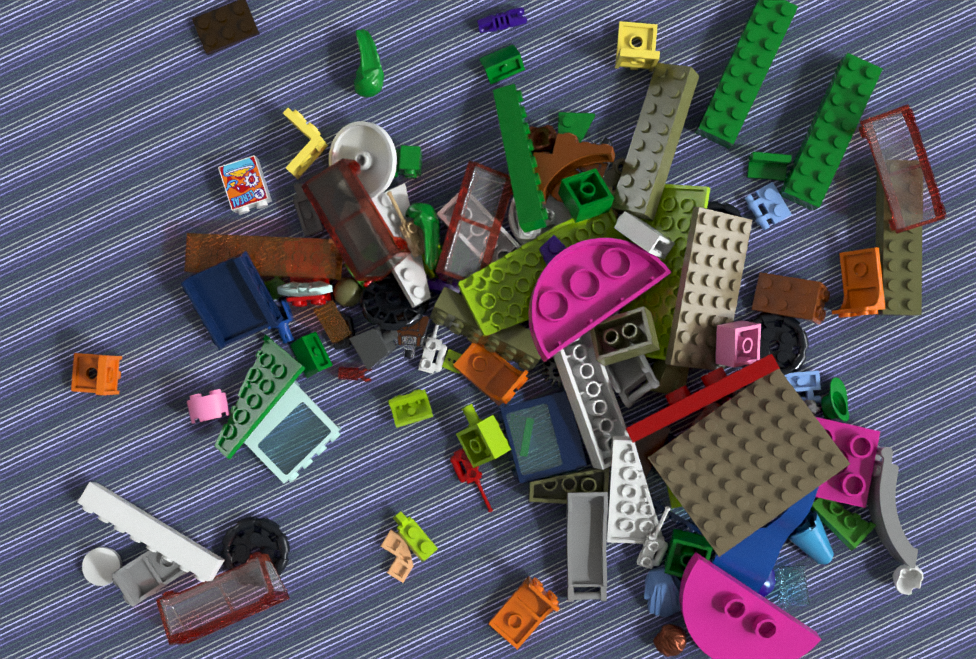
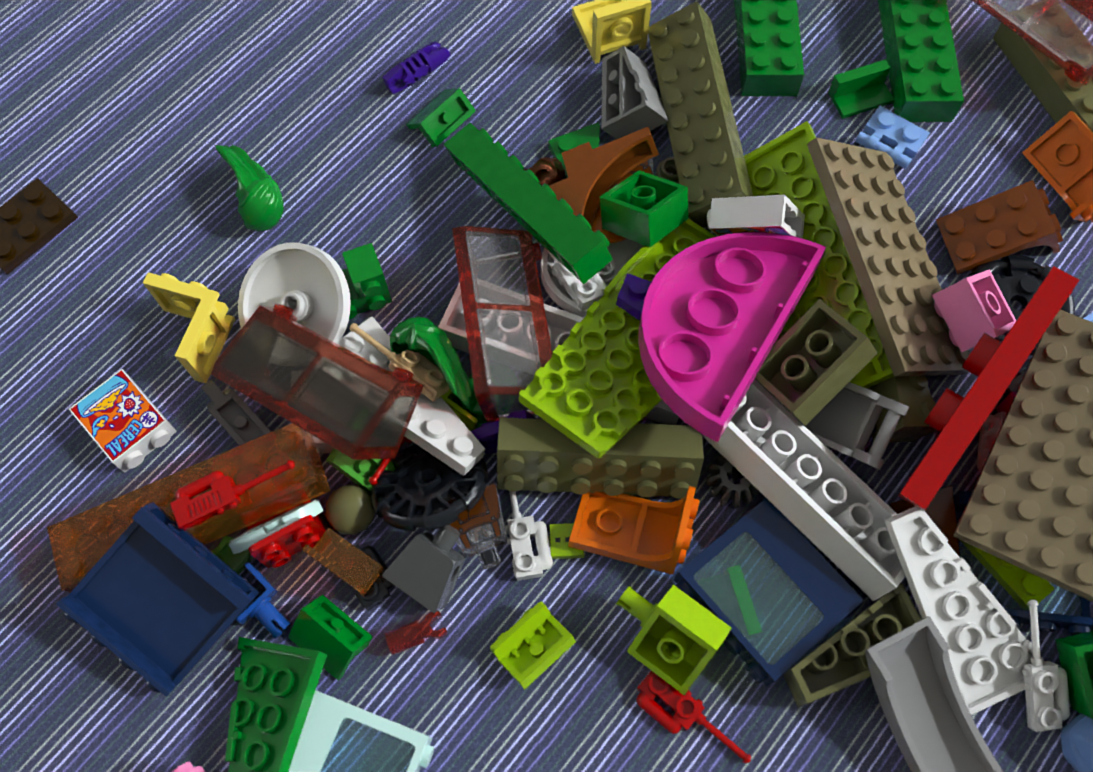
camera: 30 degrees left, 20 degrees down
none -> red piece [170,460,295,531]
none -> light grey wedge [601,46,669,139]

